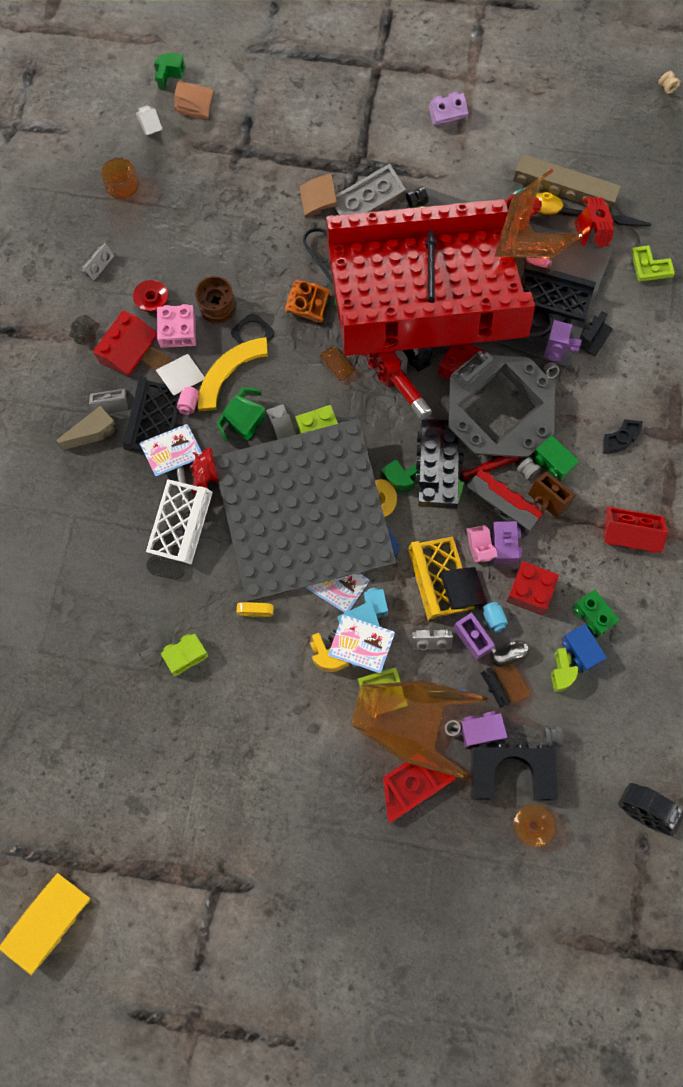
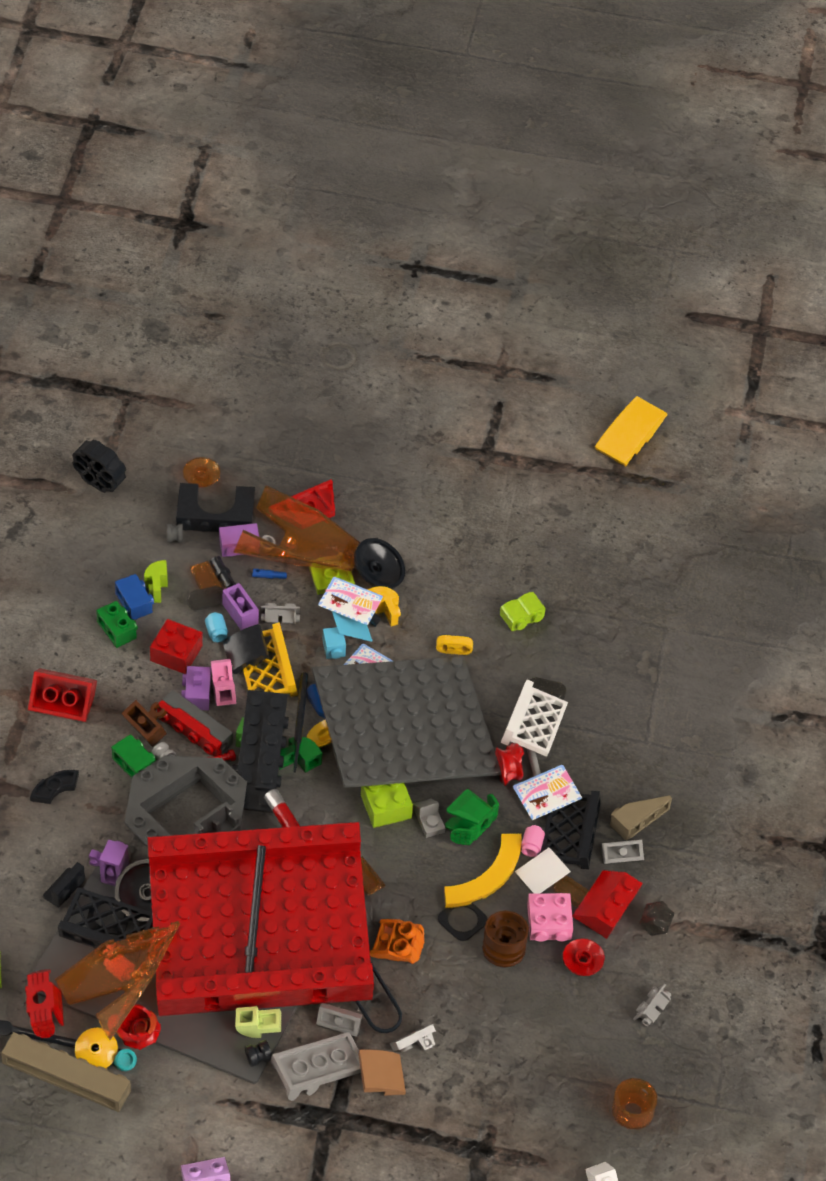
camera: 175 degrees right, 20 degrees down
none -> black piece [293,672,308,773]
none -> black dish [354,538,405,589]
none -> hinge [390,1024,436,1053]

